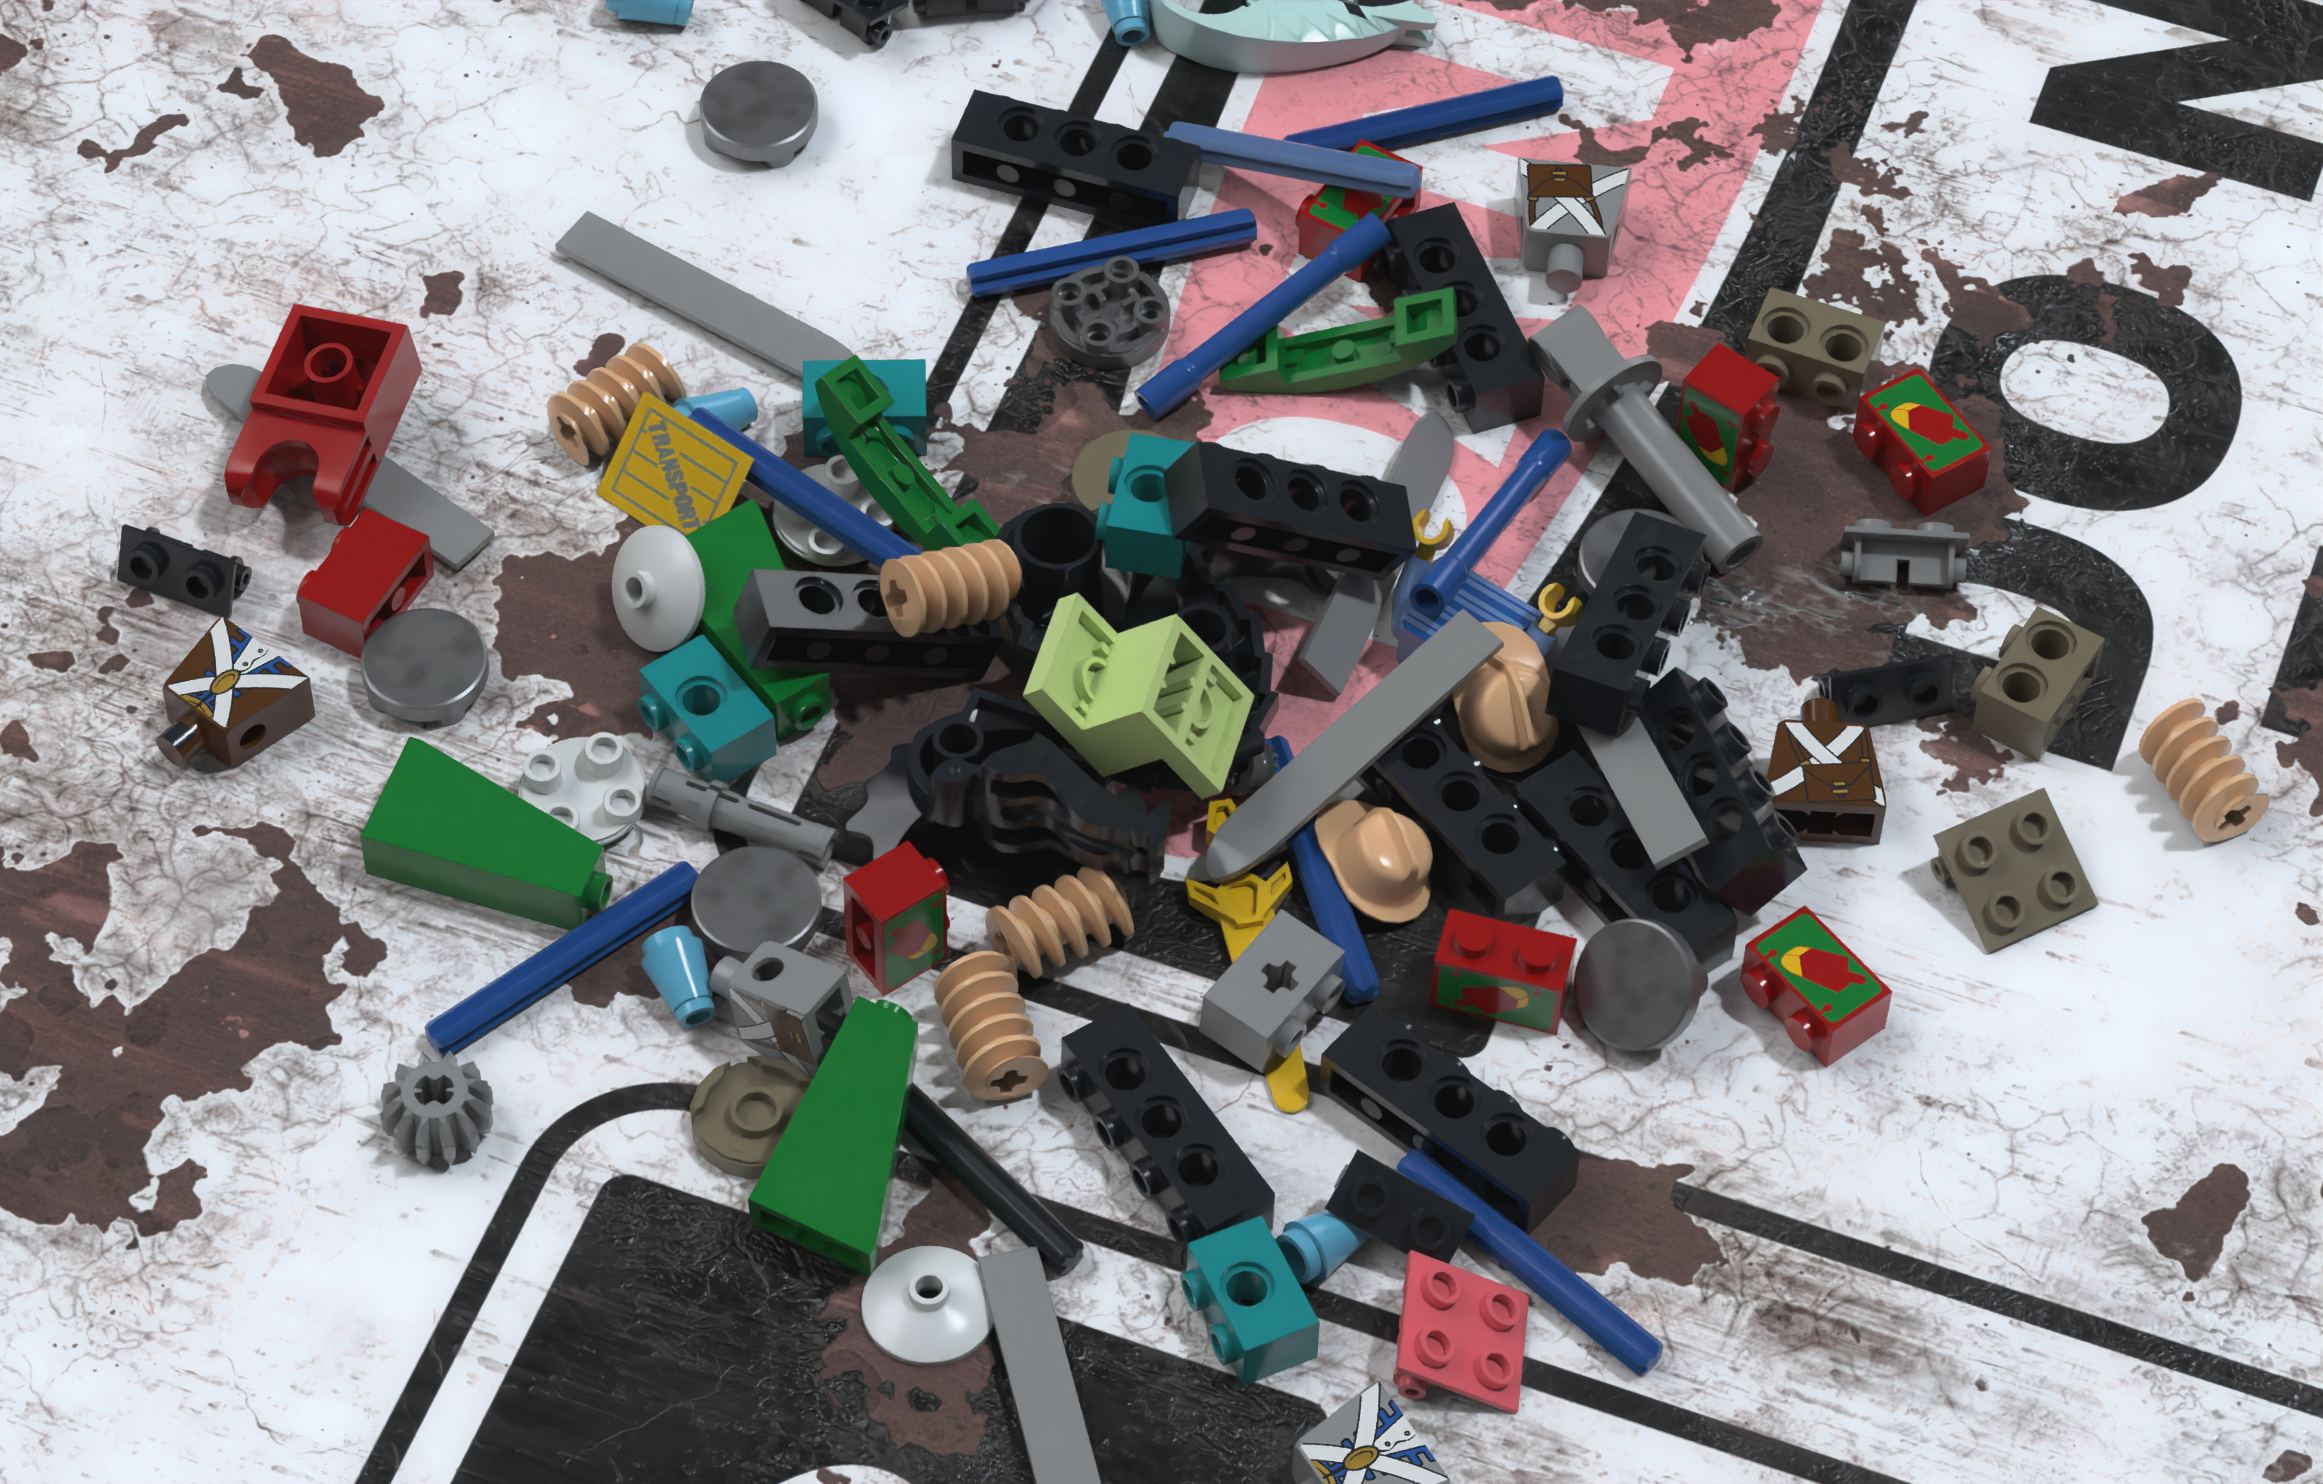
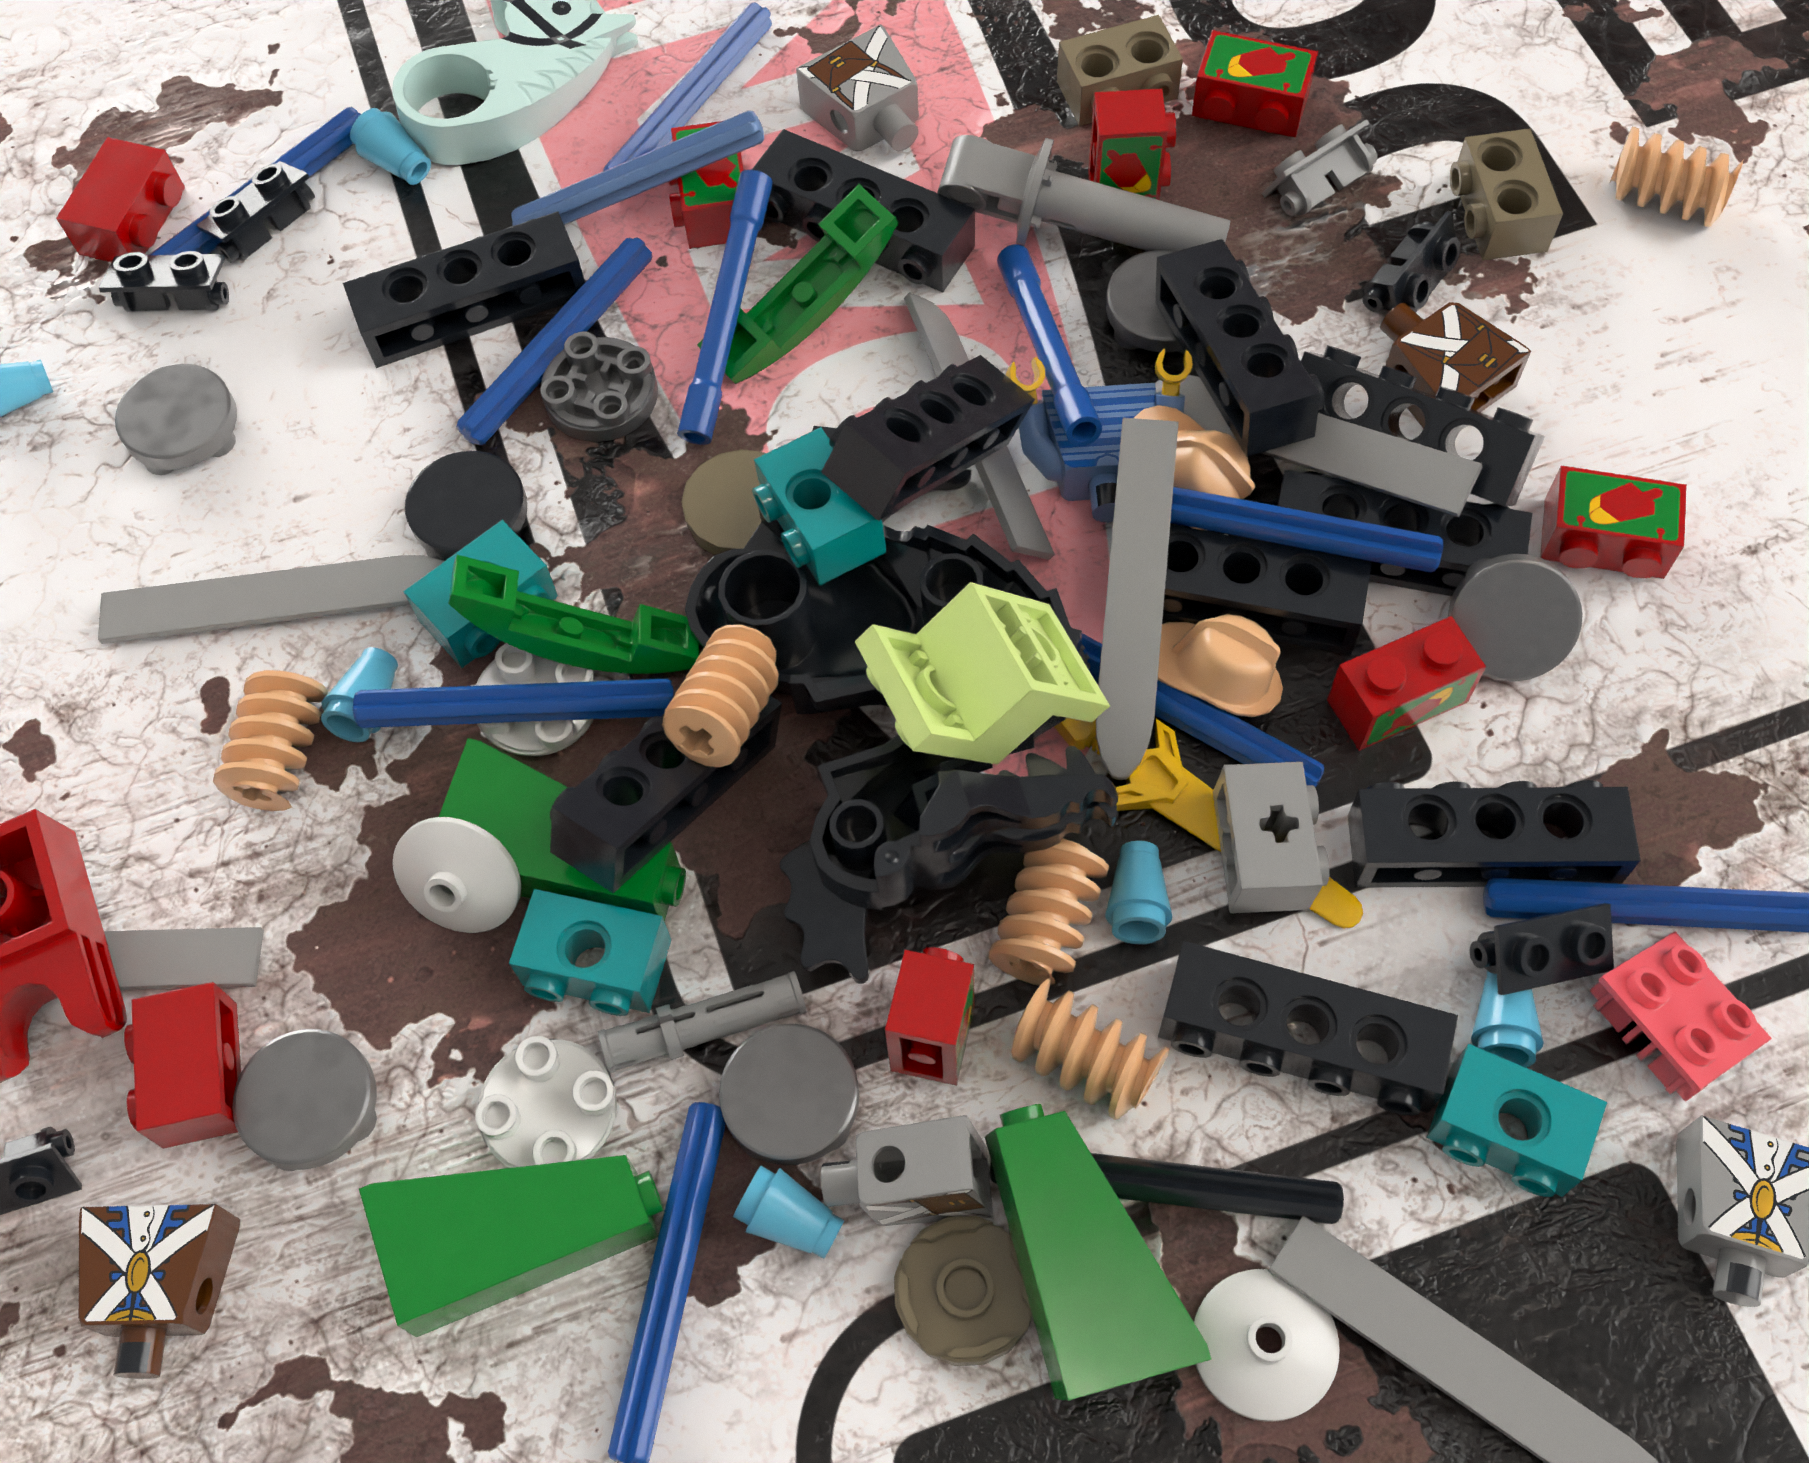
camera: 35 degrees left, 10 degrees up
yellow sticker [596,390,754,536] -> none
dark tan hinge [1930,787,2099,953] -> none
none -> black tile [405,451,528,561]
none -> medium azure cone [1105,841,1172,944]
none -> blue axle [1170,487,1443,572]

